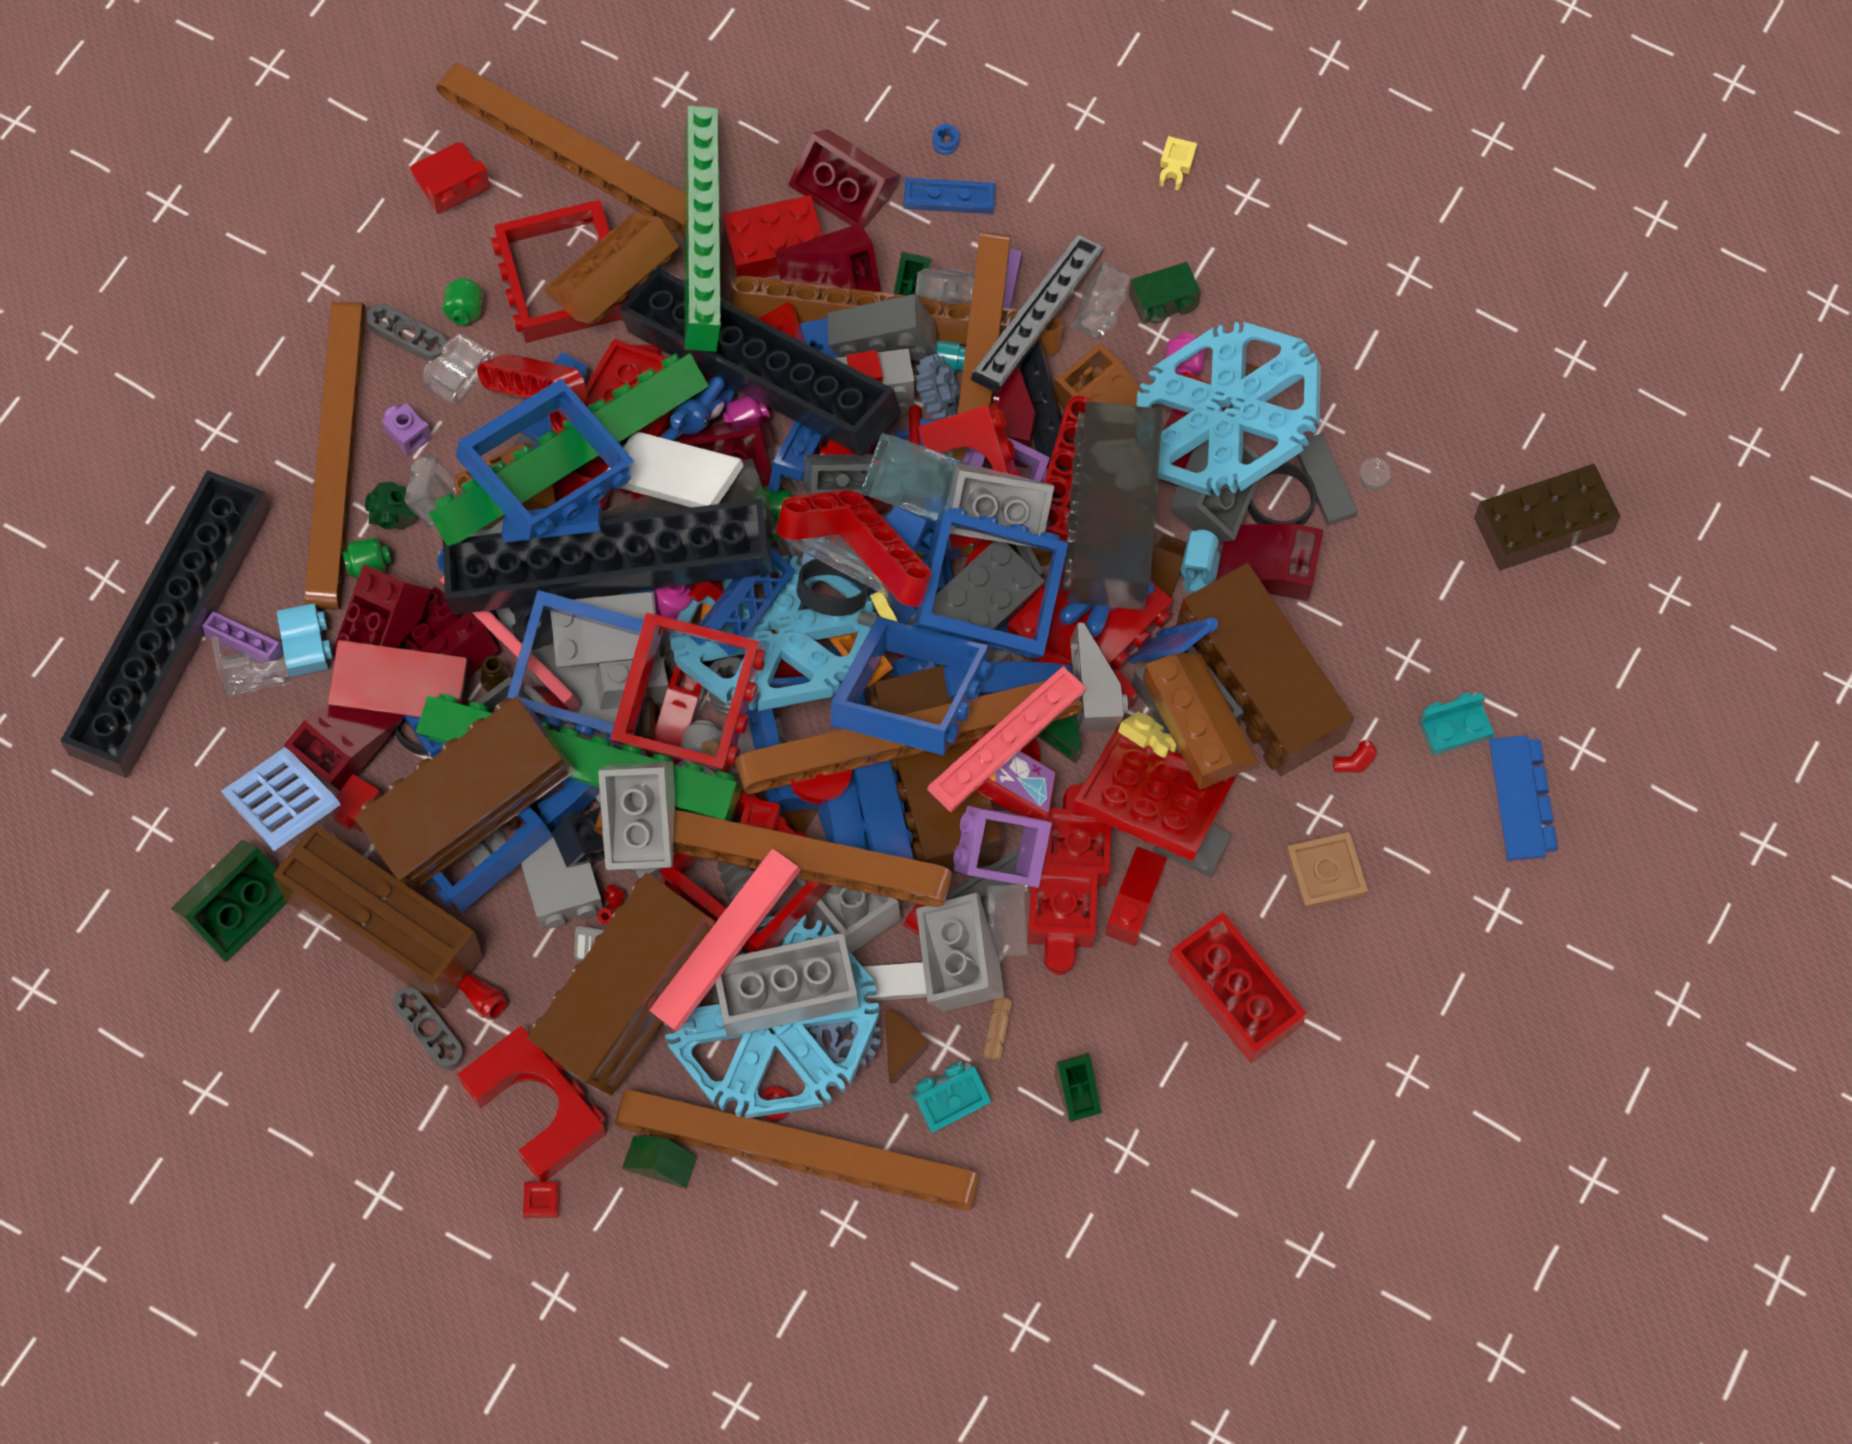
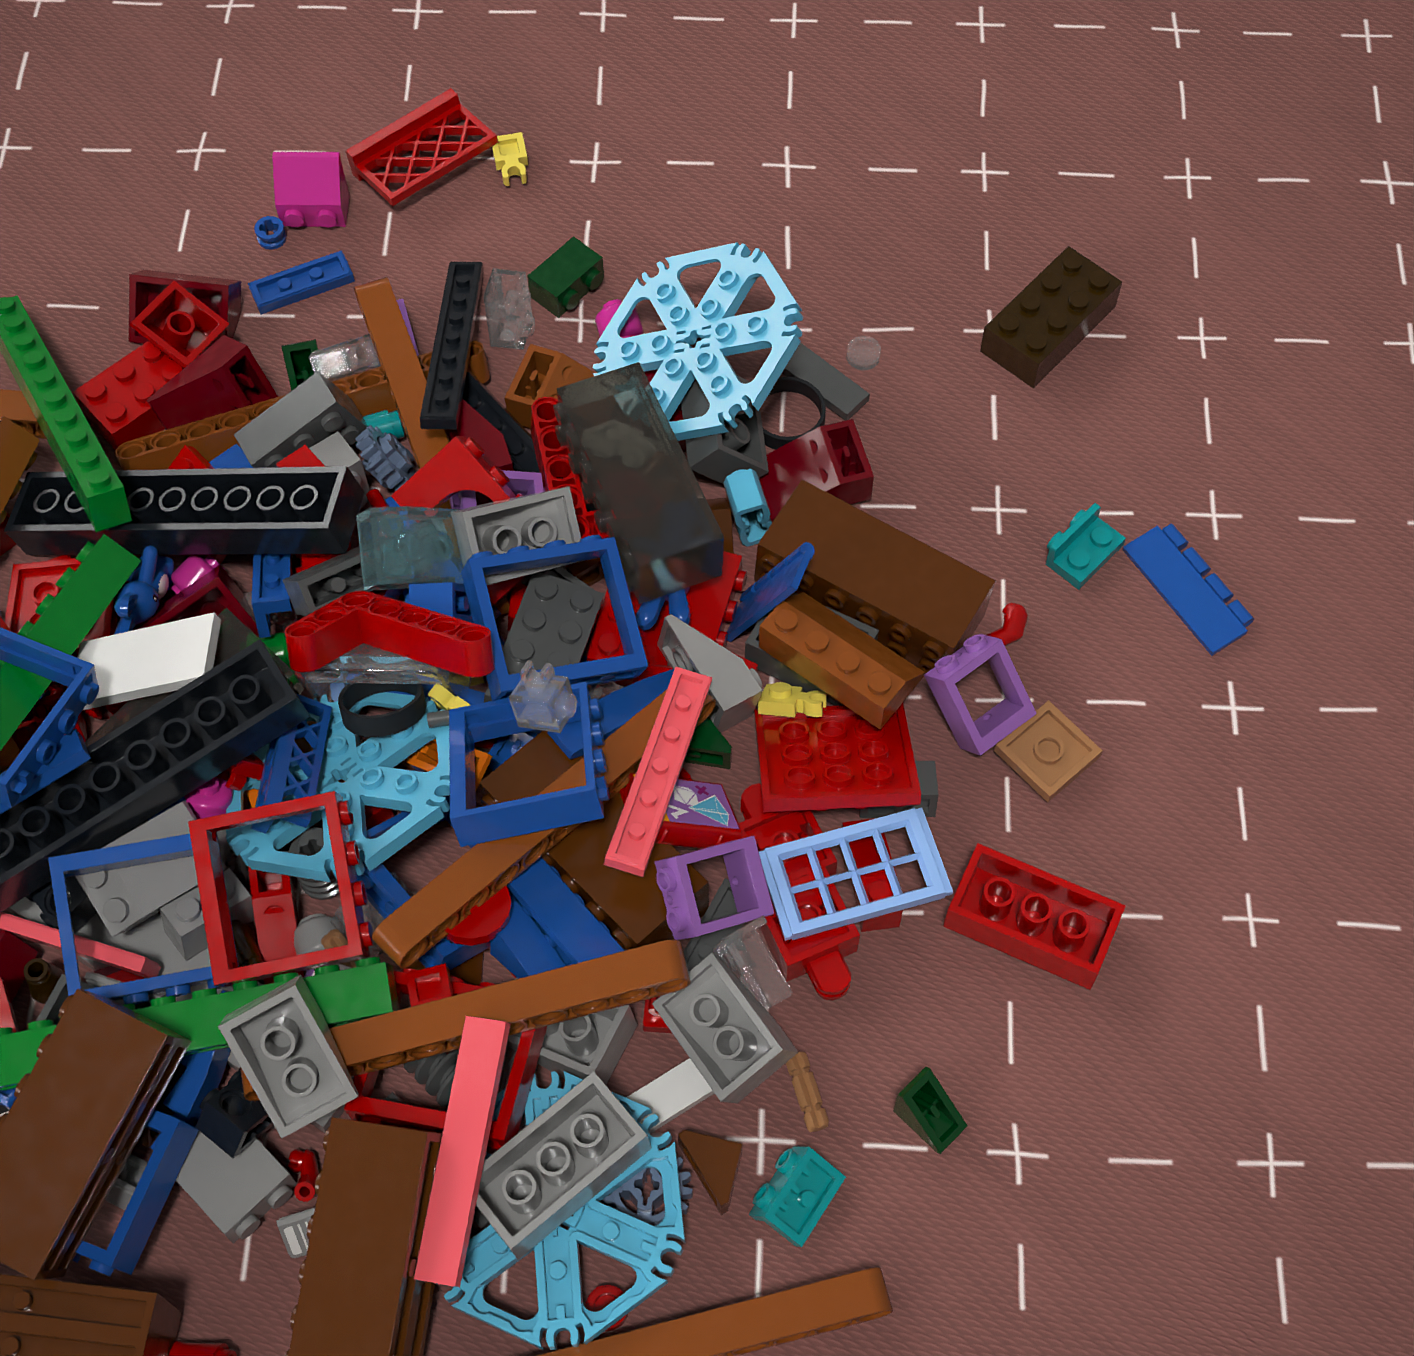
camera: 25 degrees left, 5 degrees down
none -> red slope [130,281,229,368]
none -> dark pink slope [272,152,350,228]
none -> red fence [345,88,498,206]
none -> clear brick [509,660,577,733]
none -> light blue piece [759,808,953,941]
none -> medium lavender window [924,634,1037,756]

